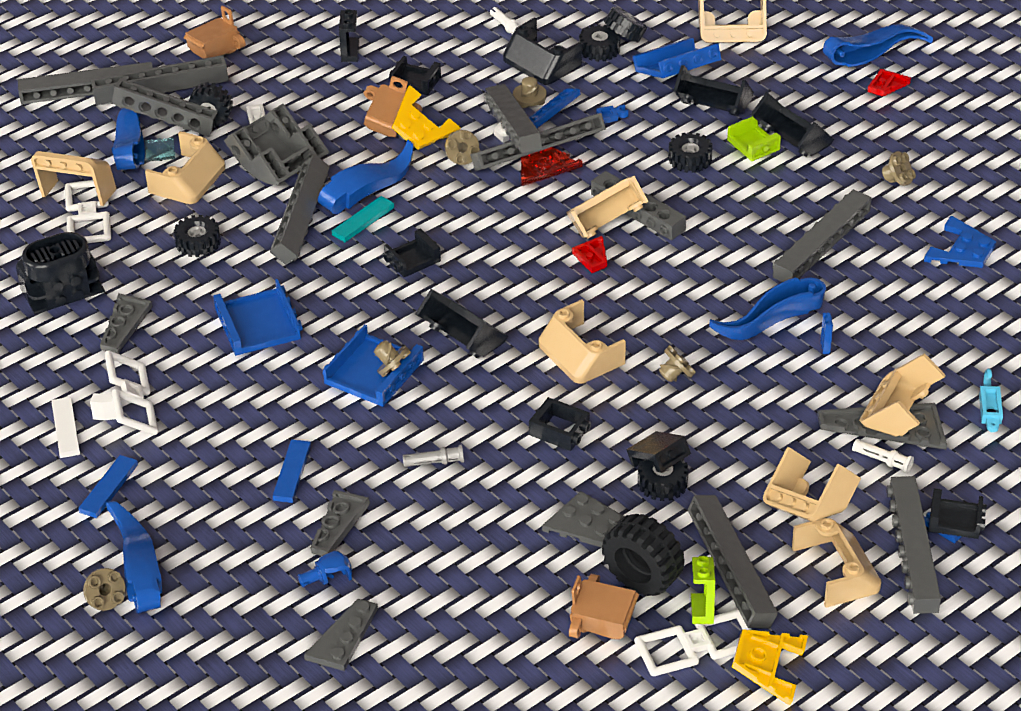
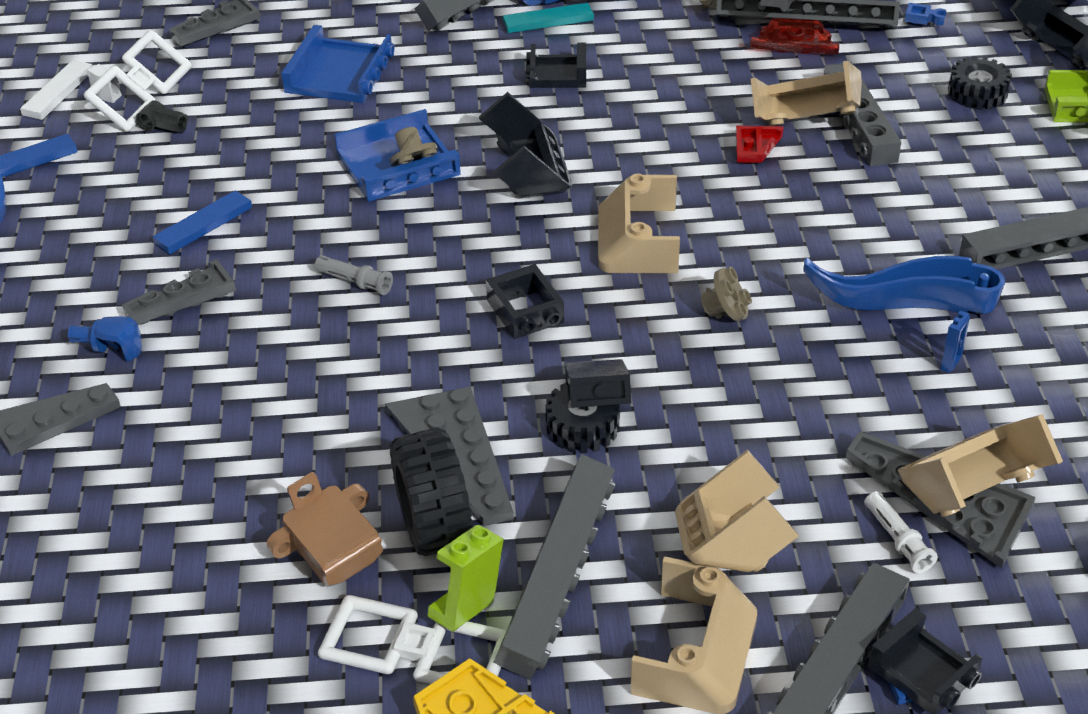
camera: 35 degrees right, 0 degrees up
none -> pearl dark grey piece [136,100,188,134]

